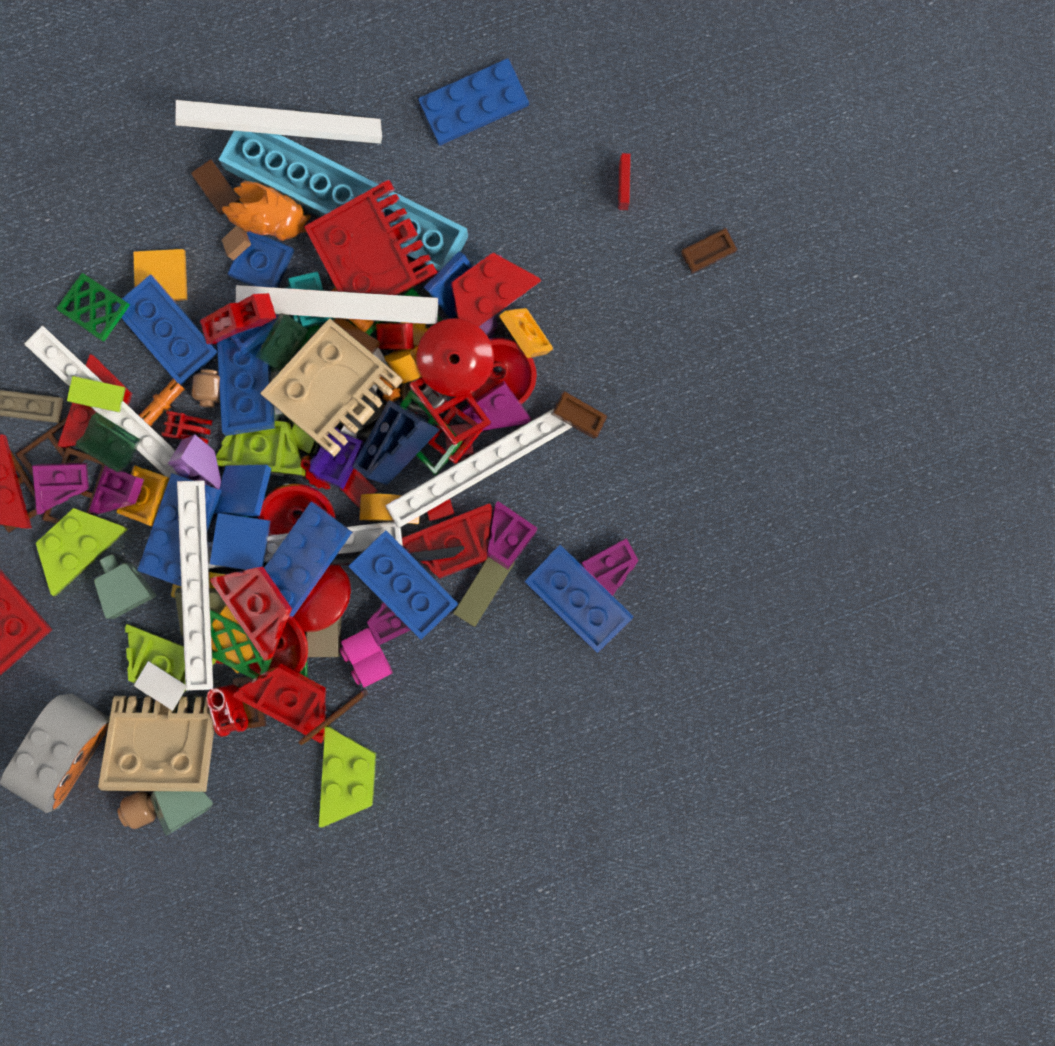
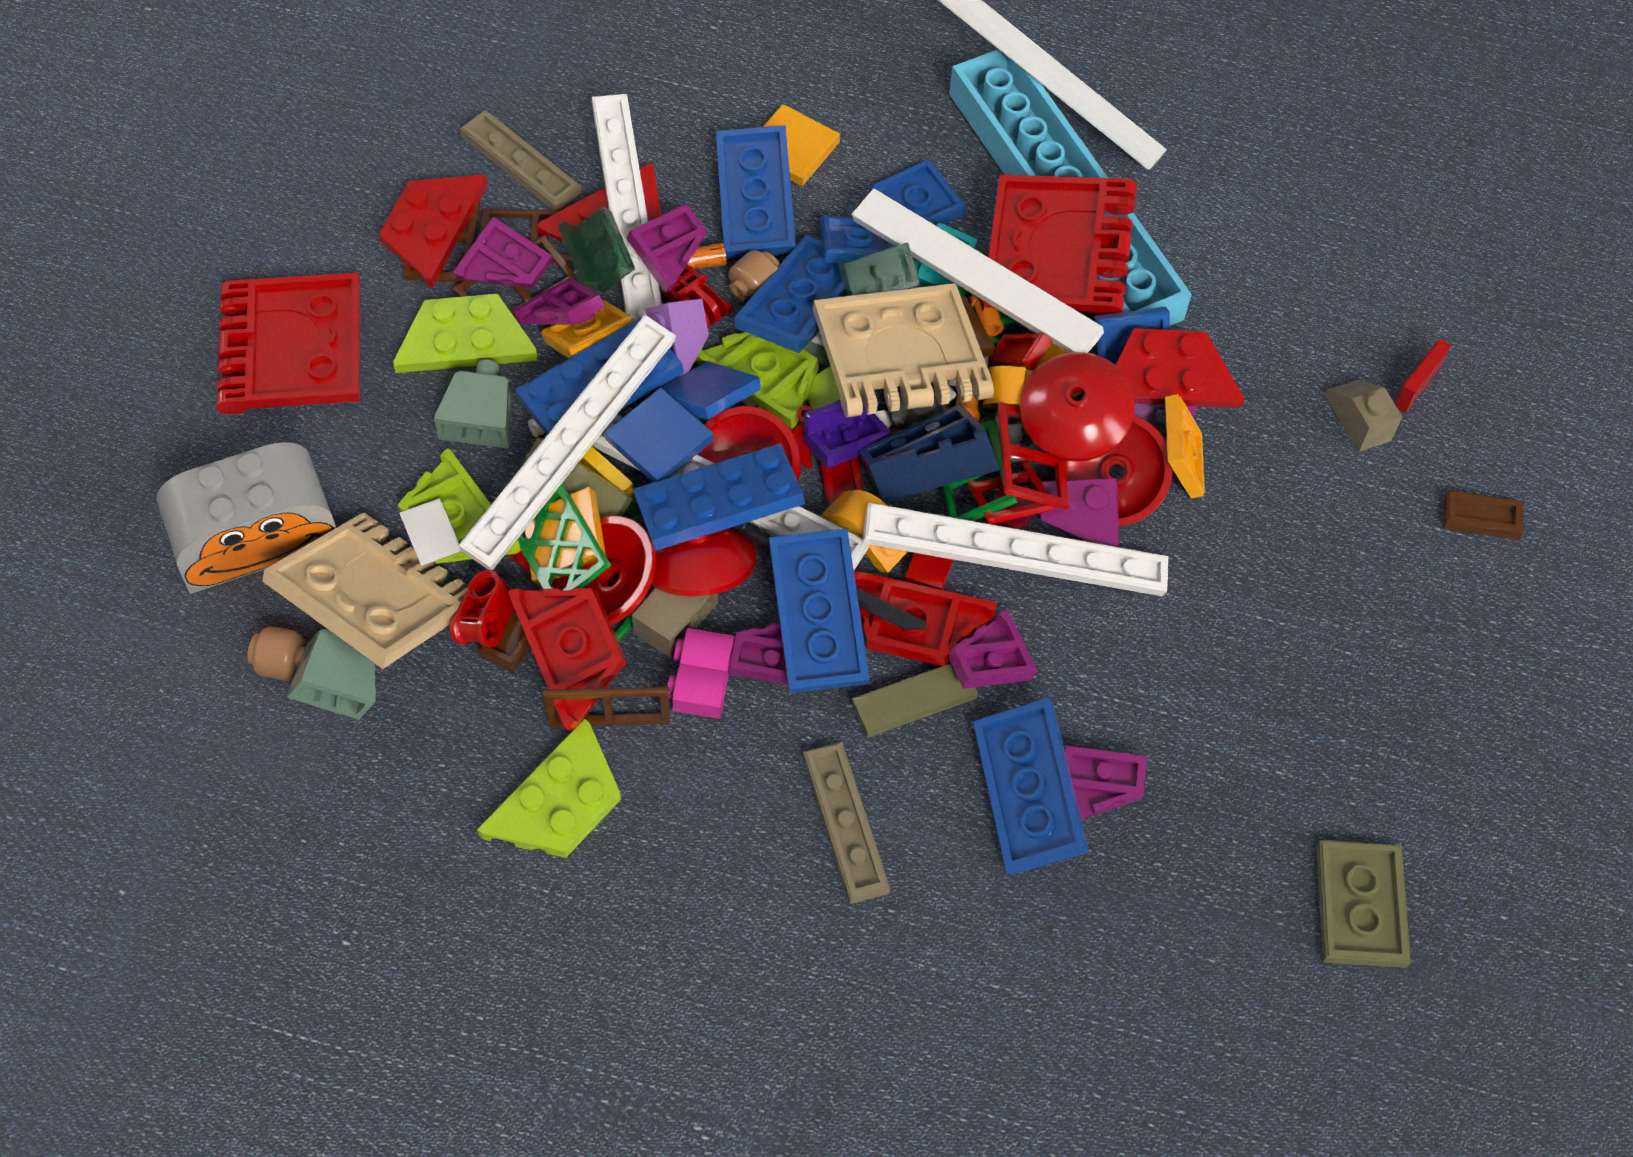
camera: 30 degrees right, 25 degrees down
green window [57,273,130,341] -> none
lime tile [67,376,126,413] -> none
reddish brown tile [191,159,241,215] -> none
red slope [200,293,276,344] -> none
red wing [210,567,292,661] -> none
orange head [222,181,311,241] -> none
medium nougat tile [222,226,251,260] -> none
blue plate [418,58,529,146] -> none
reddish brown tile [551,391,607,439] -> none
none -> magenta wing [626,204,707,293]
none -> dark tan tile [803,742,890,904]
none -> olive tile [1316,840,1411,968]
none -> dark tan slope [1324,380,1402,452]

